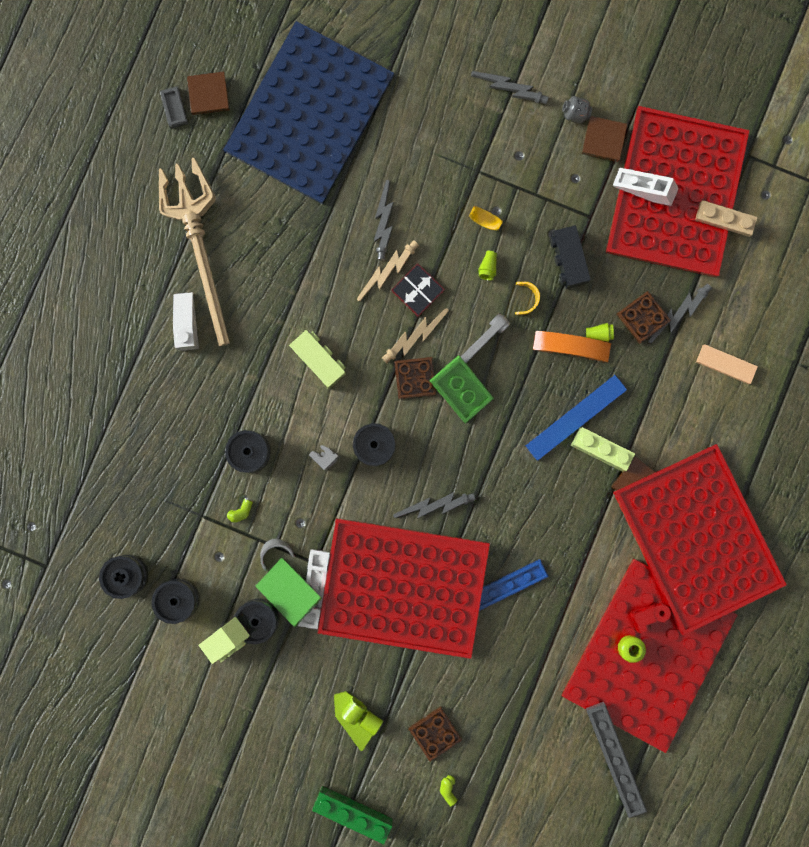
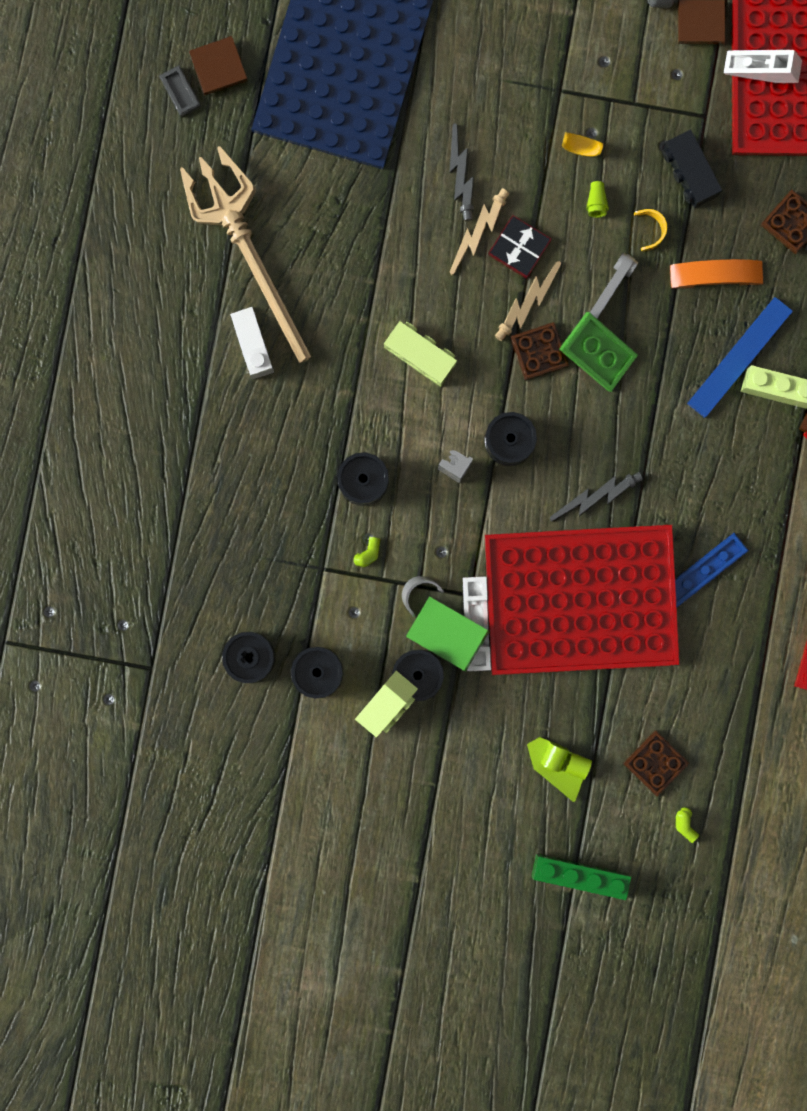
camera: 15 degrees left, 0 degrees up
lime cone [586,323,614,342] -> none

